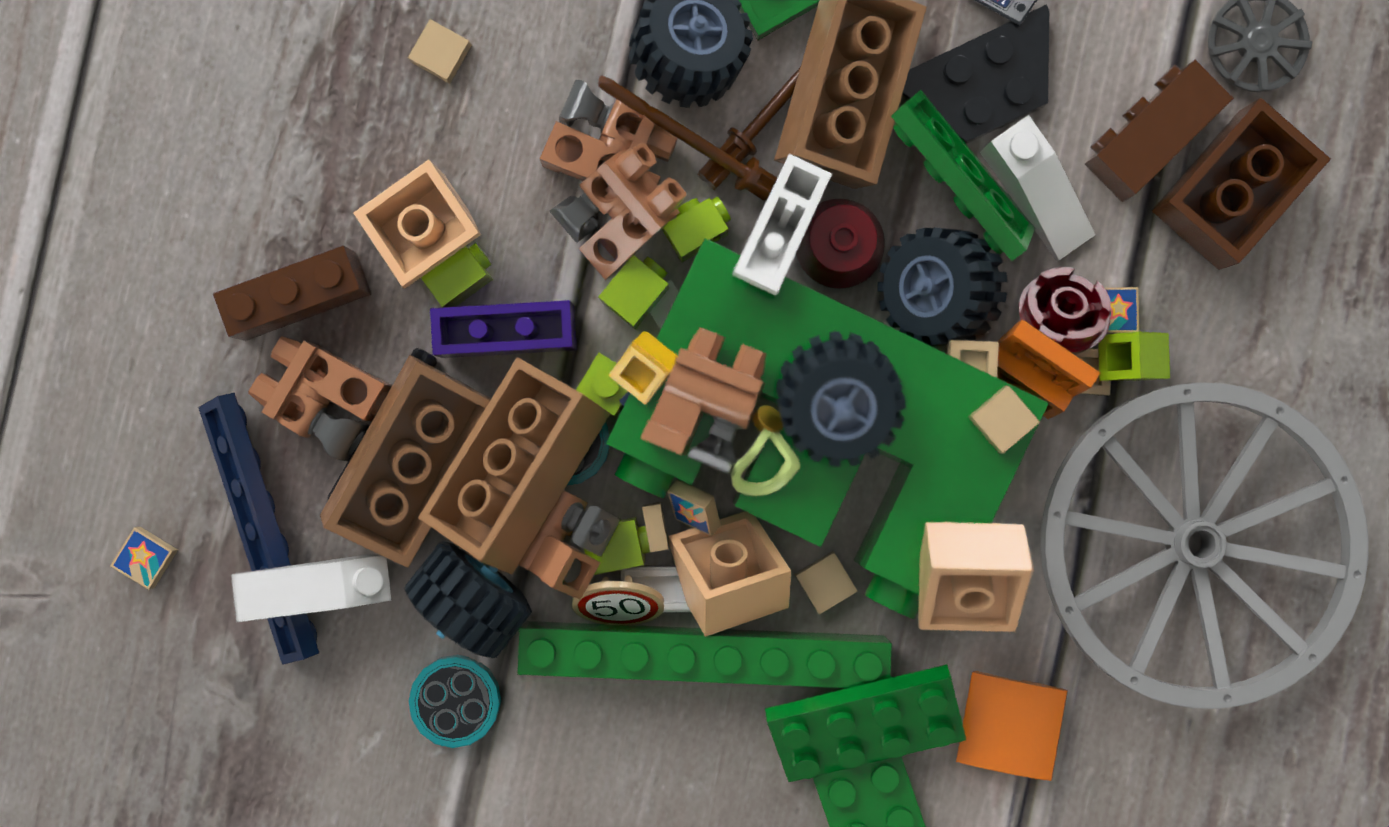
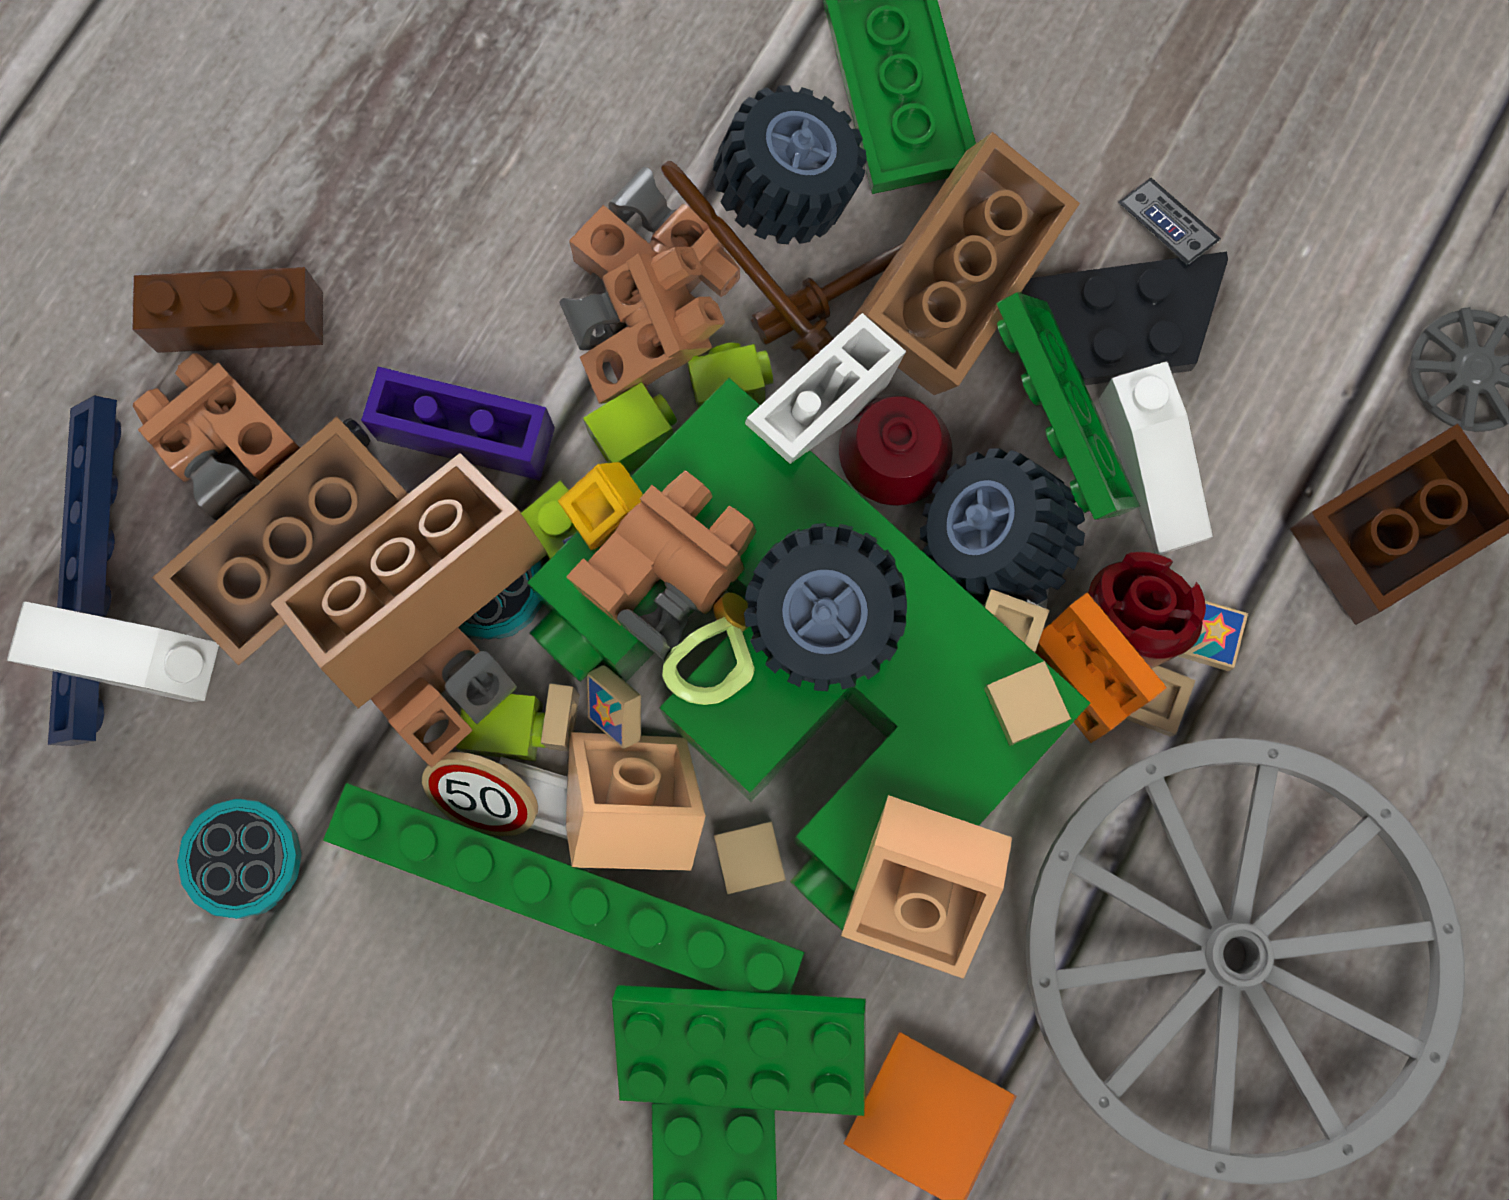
camera: 20 degrees right, 10 degrees down
light nougat slope [353,159,481,288] -> none
black wheel [404,541,532,658] -> none
tan tile [408,19,472,84] -> none
lime brick [421,243,493,308] -> none
reddish brown brick [1085,59,1234,202] -> none
lime brick [1098,331,1170,381] -> none

